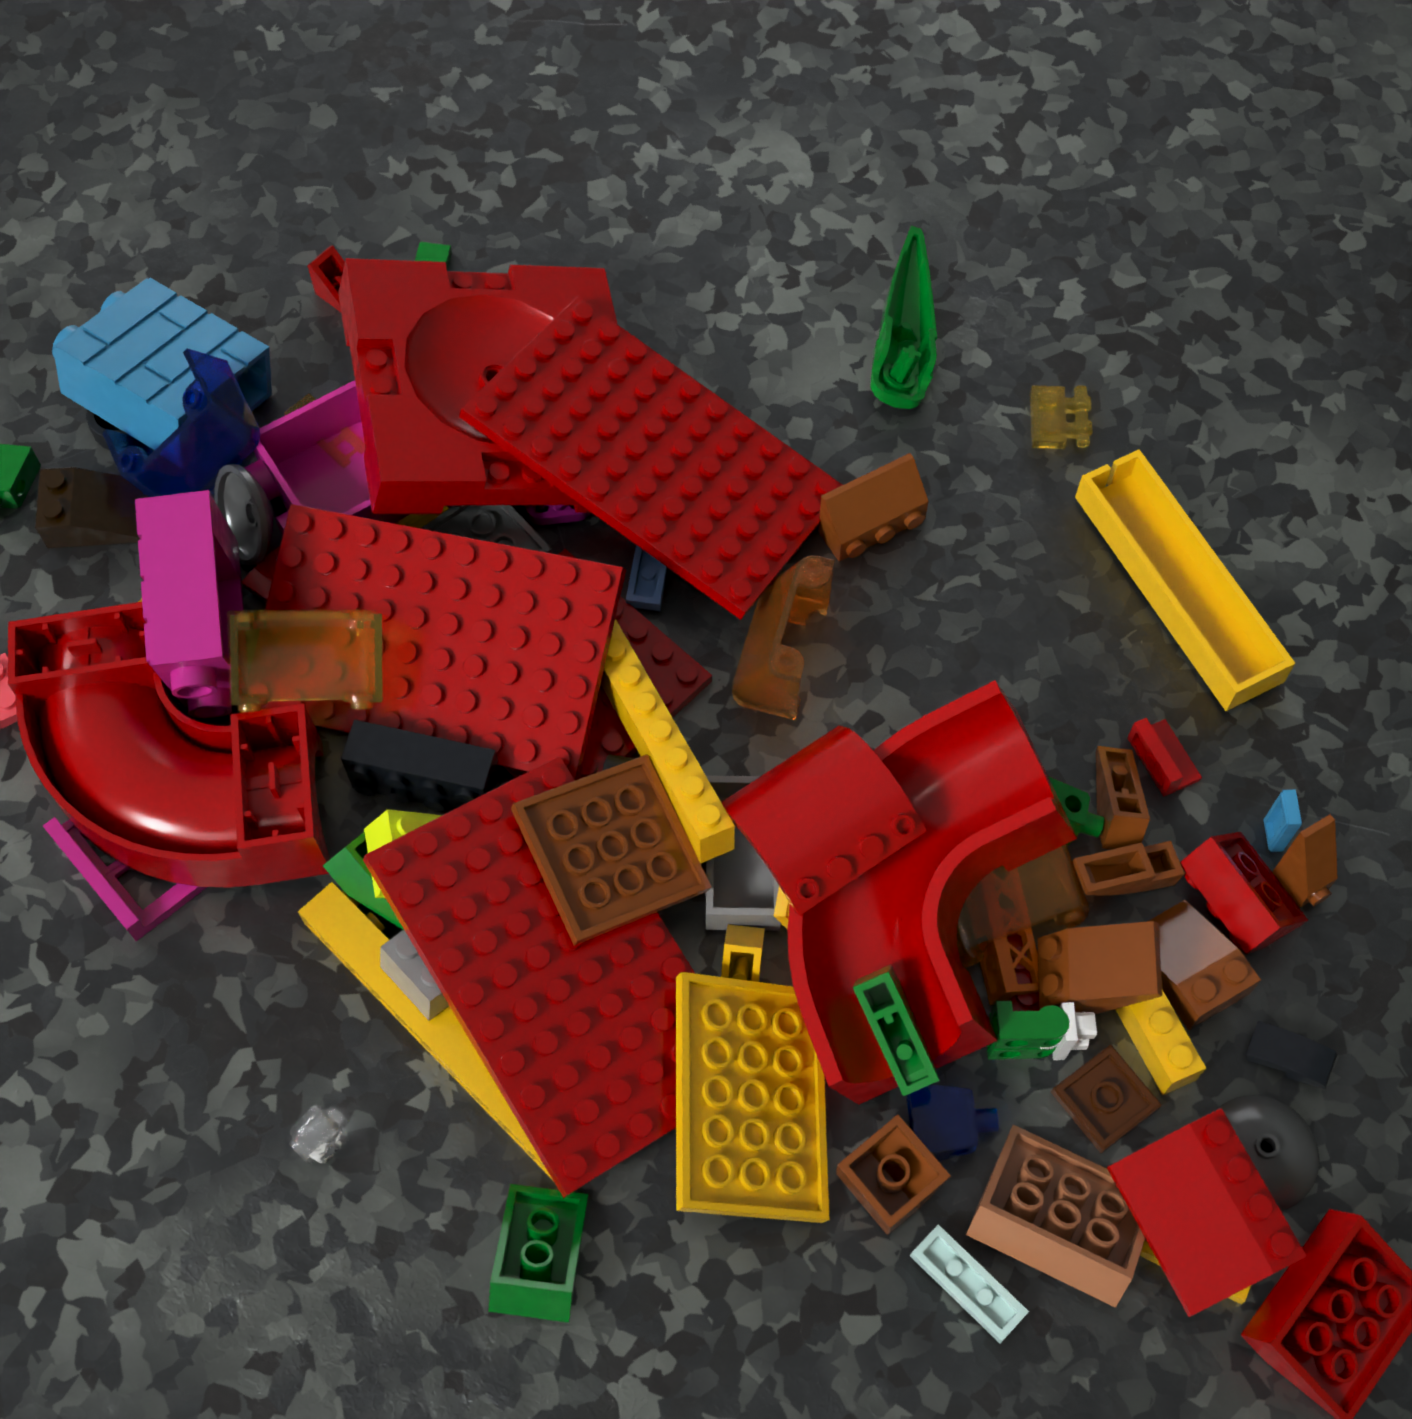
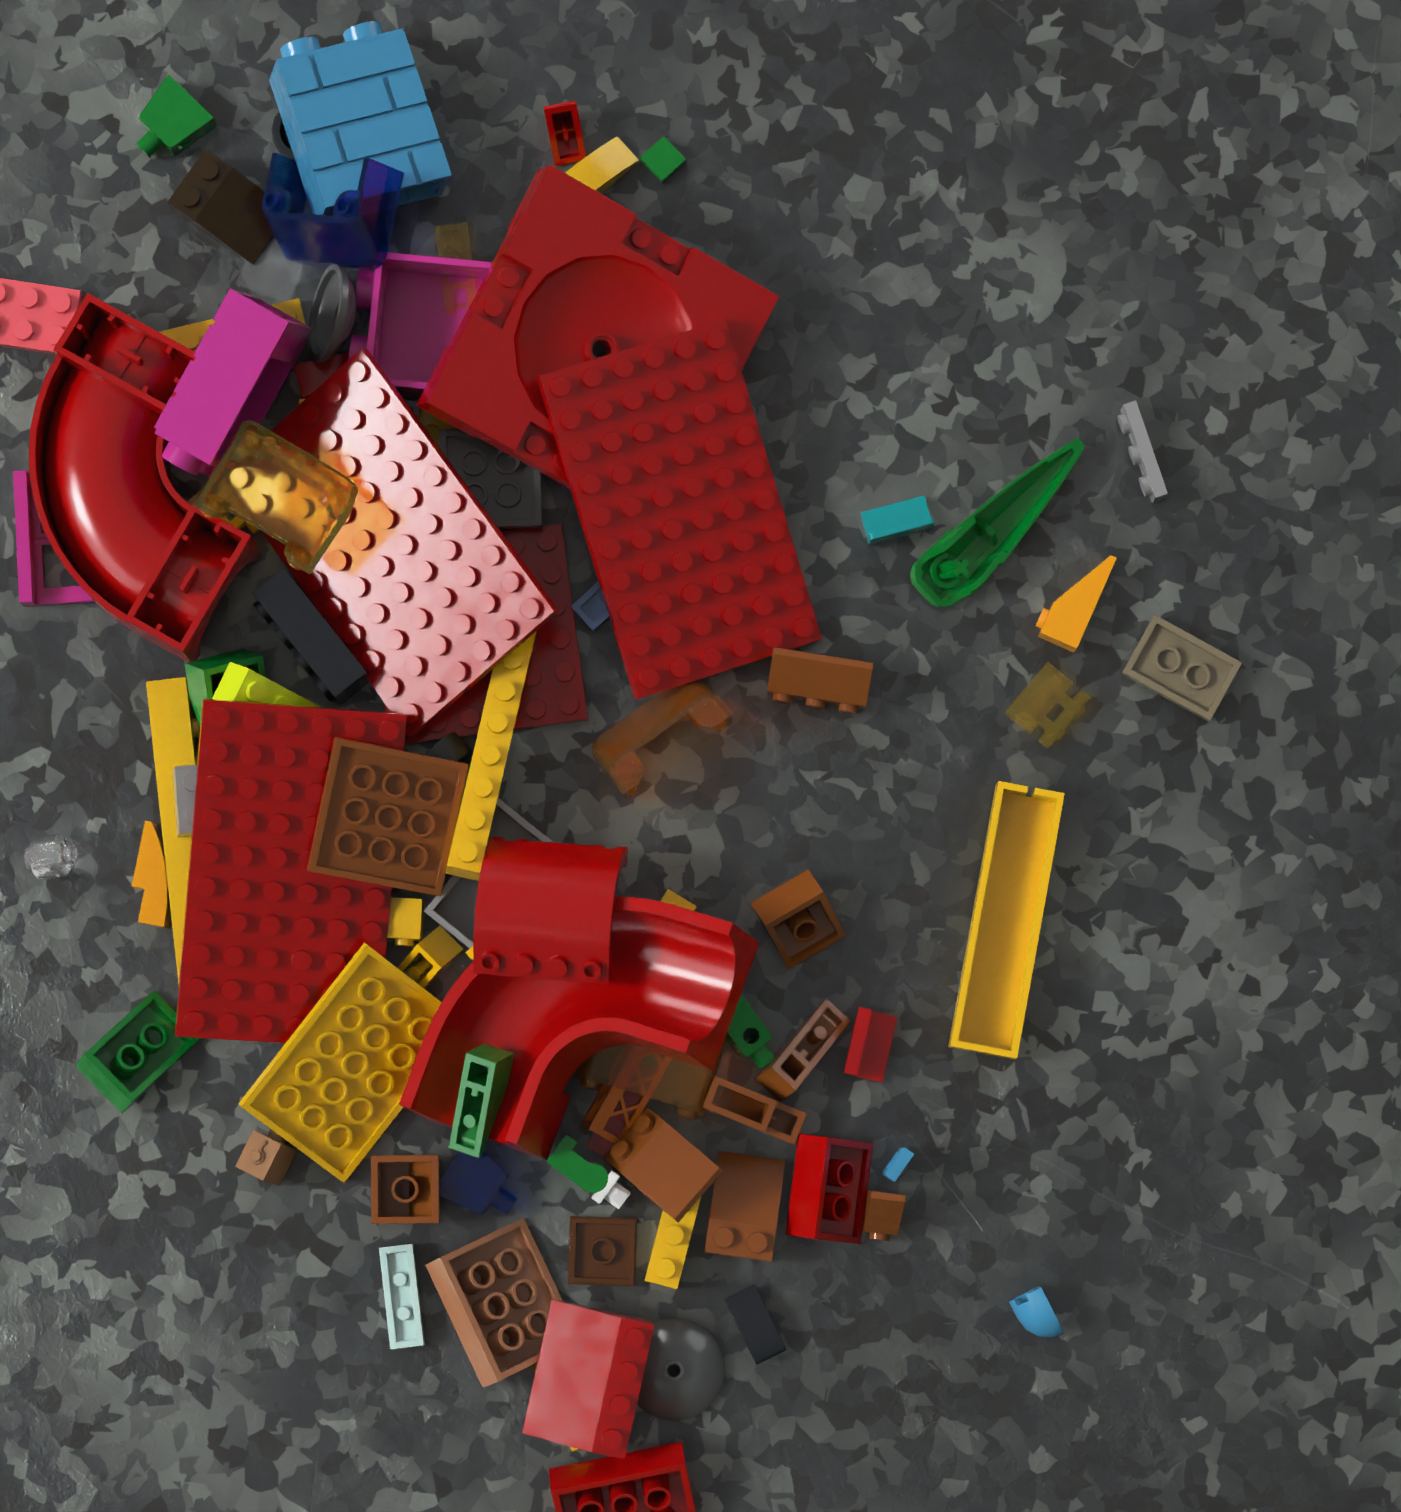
camera: 40 degrees right, 20 degrees up
none -> light orange slope [131,821,171,929]
none -> medium nougat head [235,1129,298,1186]
none -> yellow brick [387,897,425,947]
none -> dark orange slope [751,869,846,969]
none -> teal panel [860,495,935,546]
none -> light orange slope [1035,555,1117,653]
none -> light grey plate [1118,400,1168,503]
none -> dark tan plate [1121,614,1242,722]

